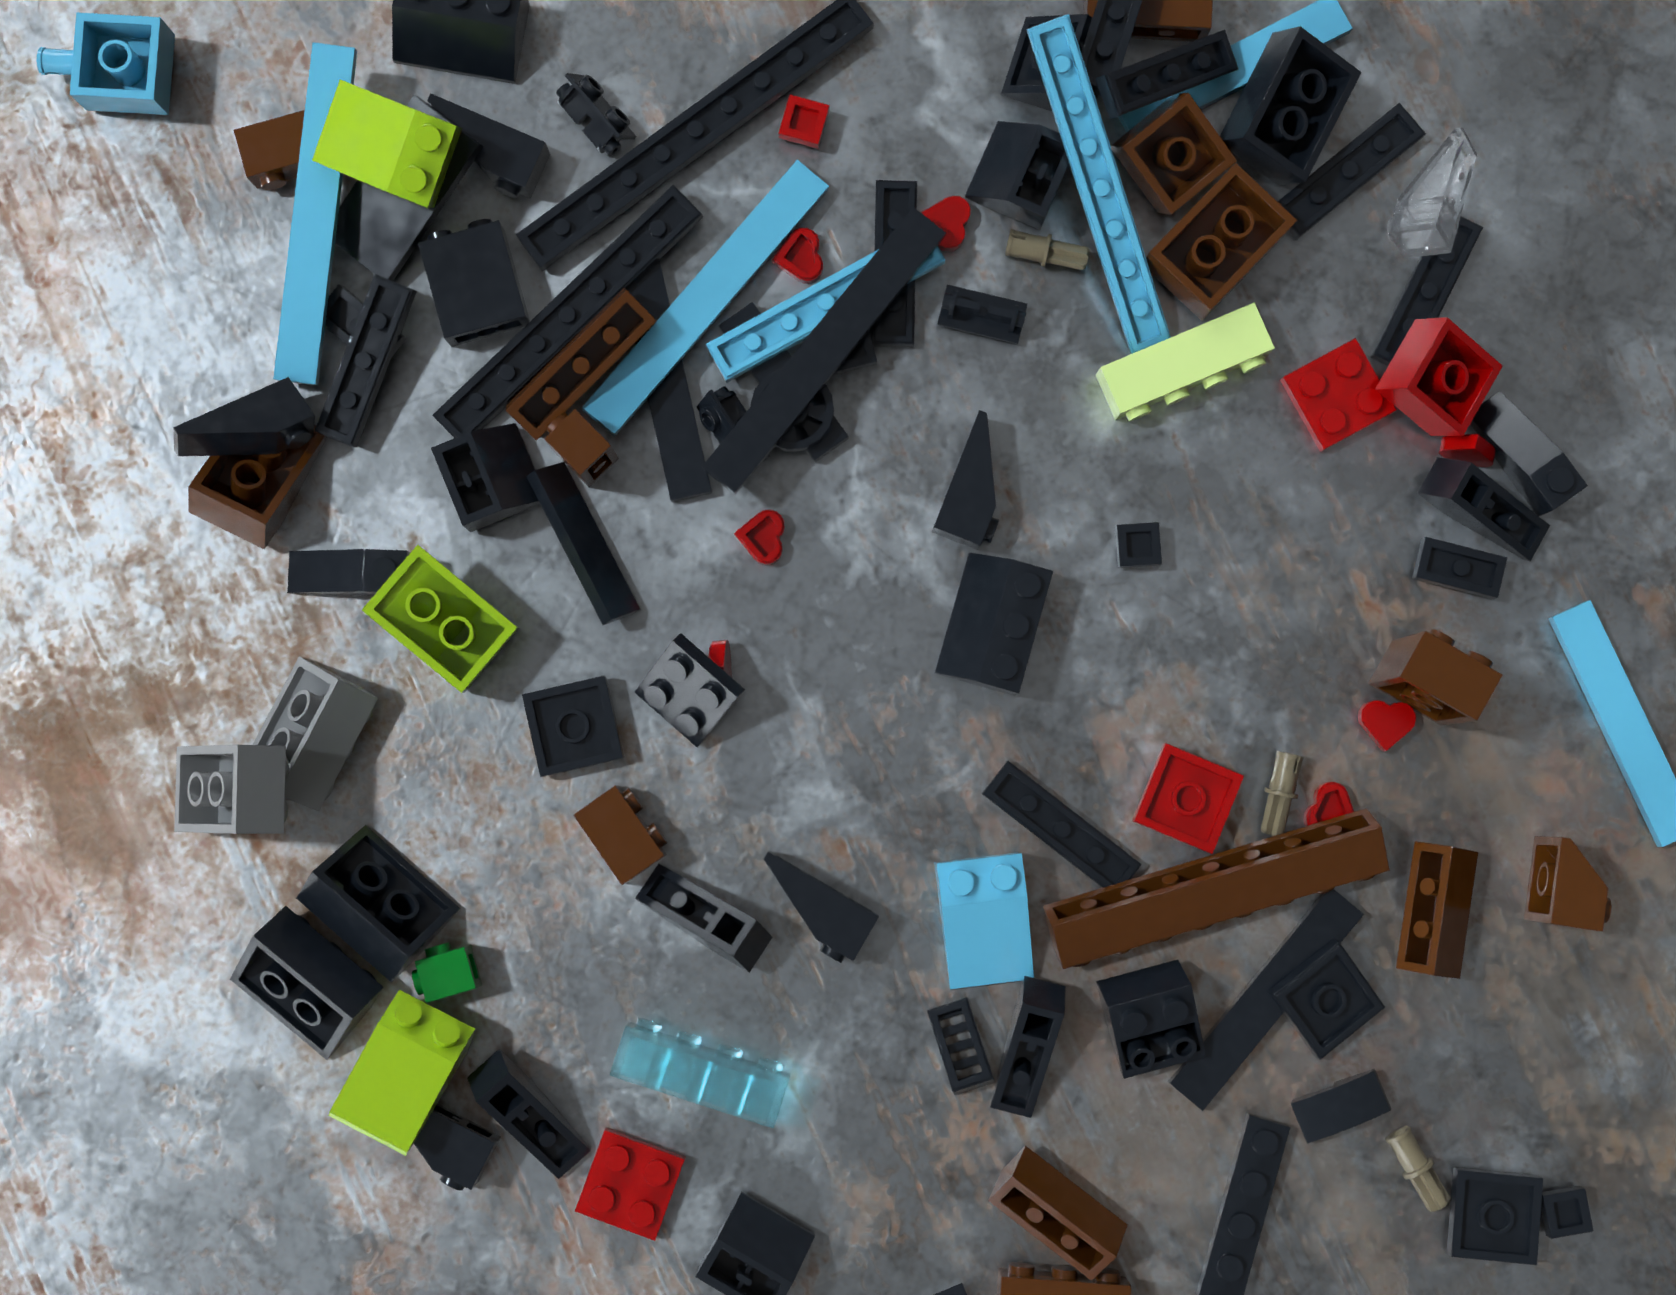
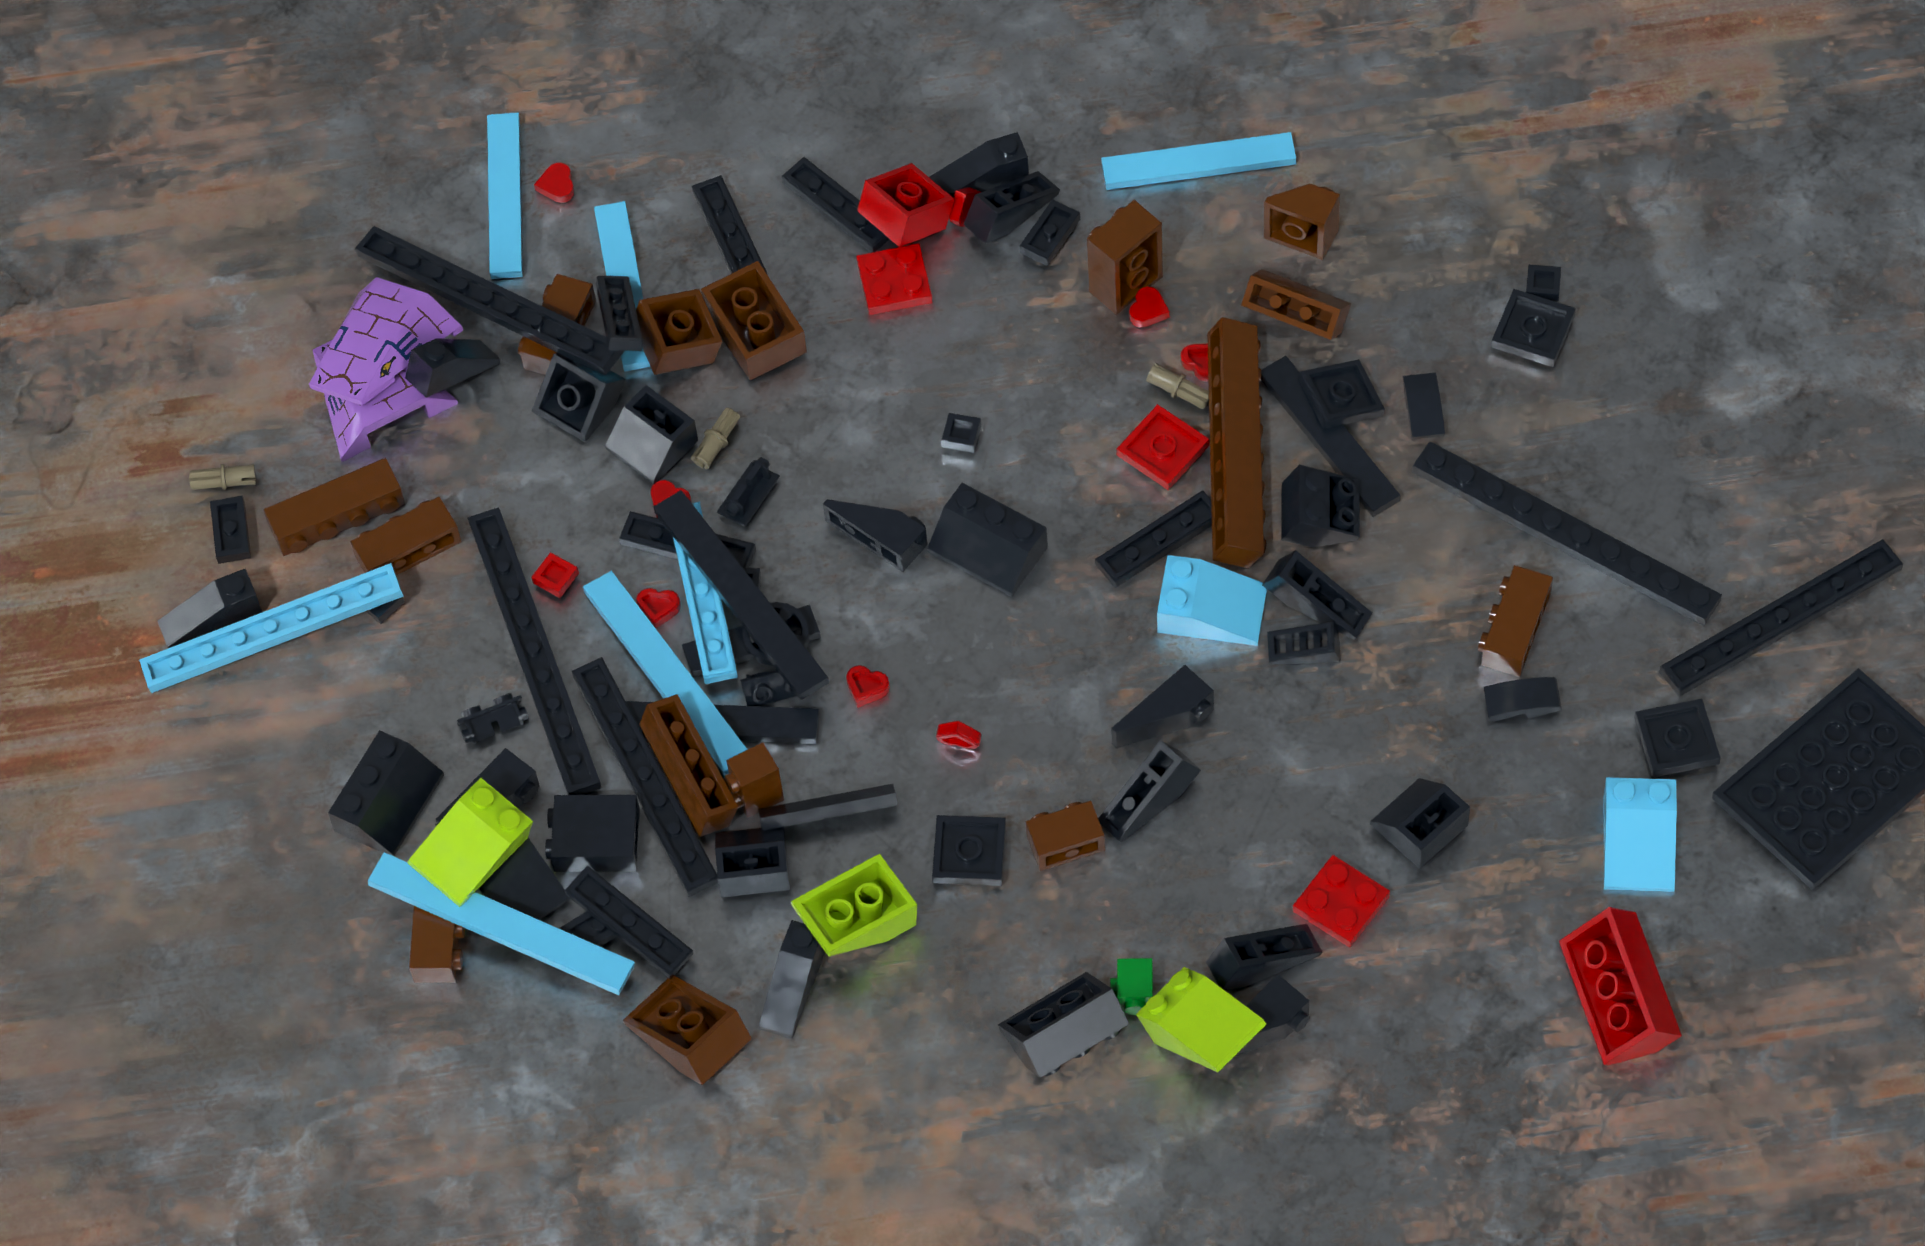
camera: 65 degrees left, 25 degrees down
medium azure brick [36,12,175,115] -> none
black slope [173,377,315,456] -> none
light grey brick [174,744,289,834] -> none
black slope [230,906,384,1060] -> none
light grey slope [253,656,378,811] -> none
clear light blue brick [610,1018,790,1129] -> none
plate [635,633,745,747] -> none
reddish brown brick [988,1146,1128,1281] -> none
medium azure tile [1026,14,1171,354] -> none
yellowish green brick [1095,302,1275,422] -> none
black brick [1220,26,1362,185] -> none
dark tan axle [1385,1126,1450,1212] -> none
clear slope [1387,127,1477,258] -> none

